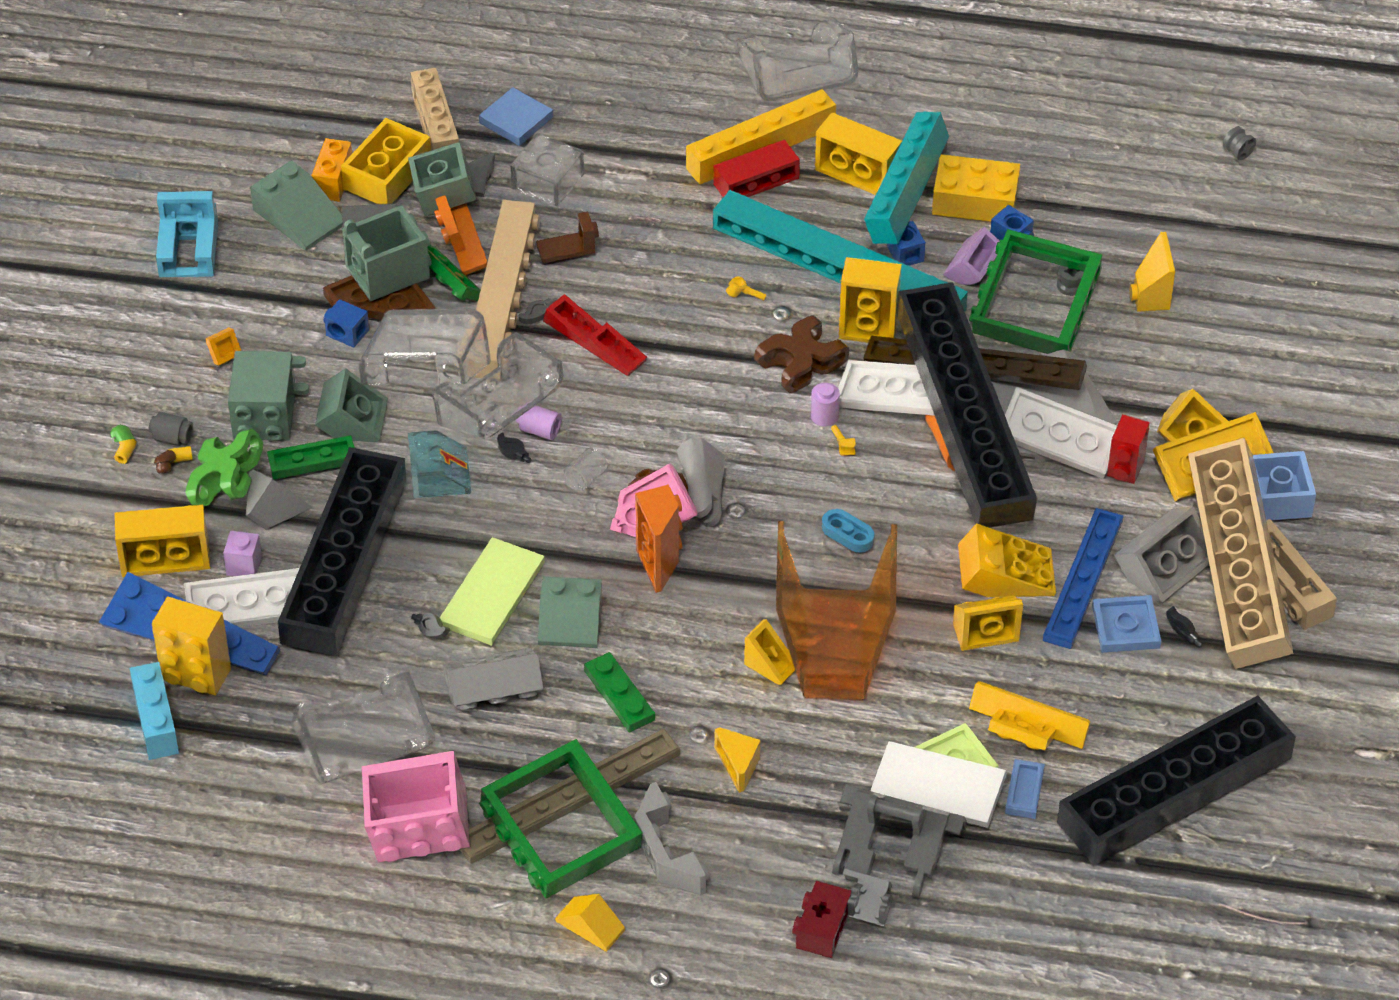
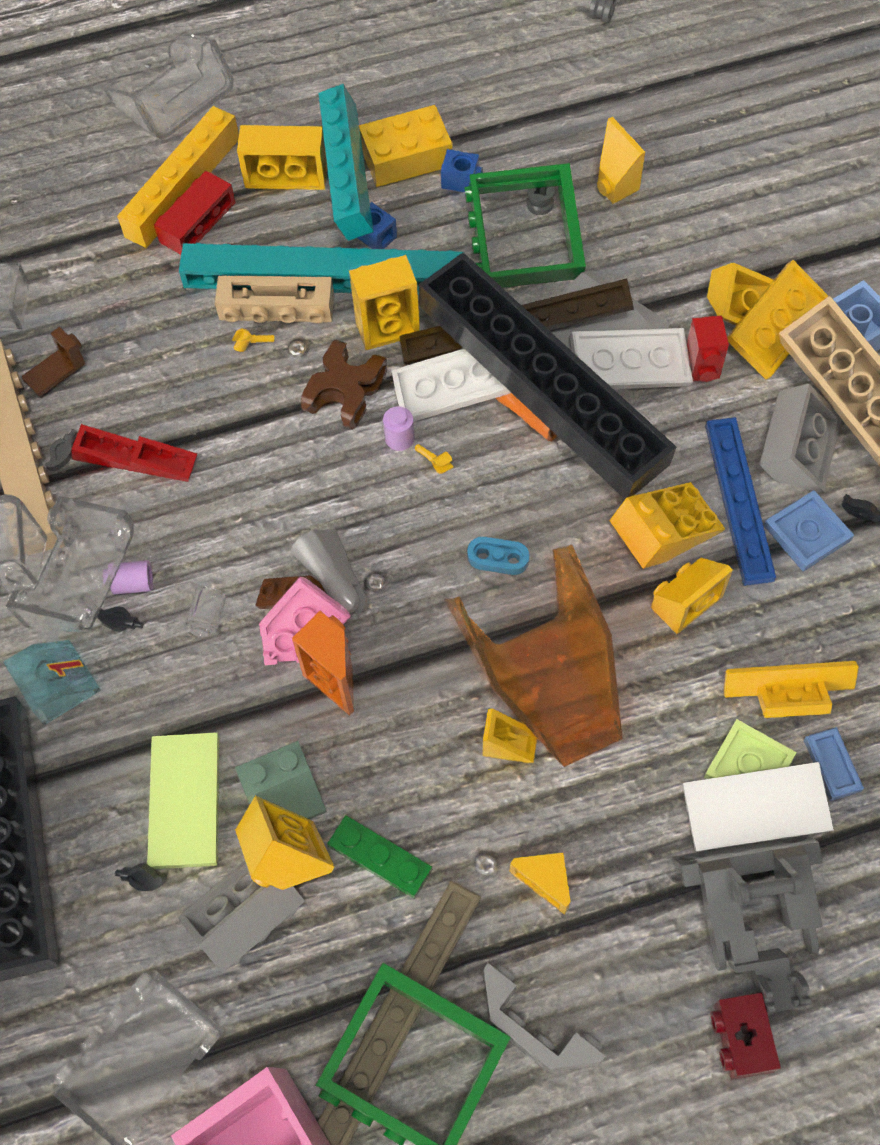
camera: 25 degrees left, 15 degrees up
lavender brick [943,227,1000,285] -> none
none -> tan brick [215,276,334,323]
none -> yellow slope [235,795,335,890]

